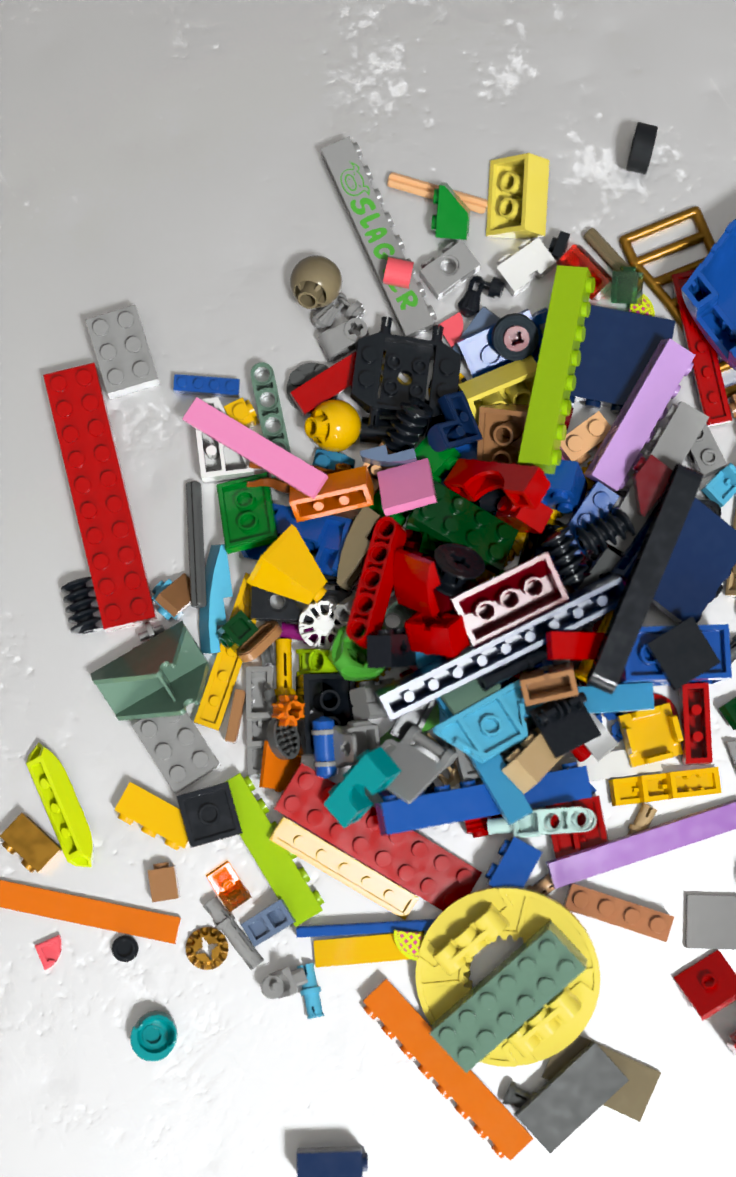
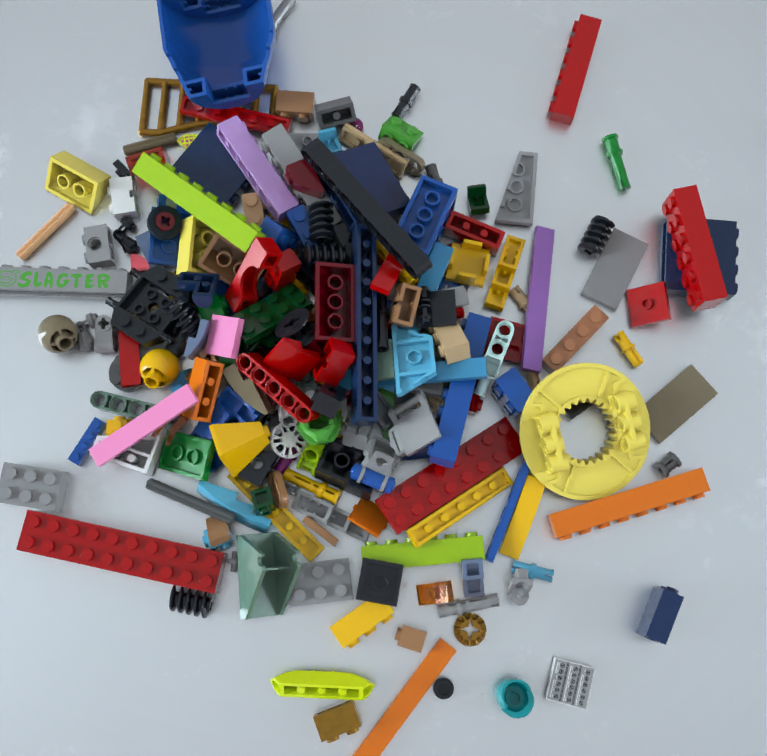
camera: 60 degrees left, 5 degrees down
coral tile [35,935,62,970] -> none
dark grey piece [264,688,300,760] -> none
orange gear [272,695,305,726] -> none
teal arch [324,747,402,828] -> none
coral brick [383,257,414,289] -> none
neon yellow tile [393,930,421,961] -> none
sand green brick [429,920,588,1073] -> none
green slope [431,182,470,240] -> none
tile [514,1040,629,1154] -> none
clear green brick [611,266,644,304] -> none
black tyre [626,122,658,175] -> none
black tile [646,617,721,691] -> none
none -> light grey tile [545,657,596,710]
none -> yellow axle [613,330,644,367]

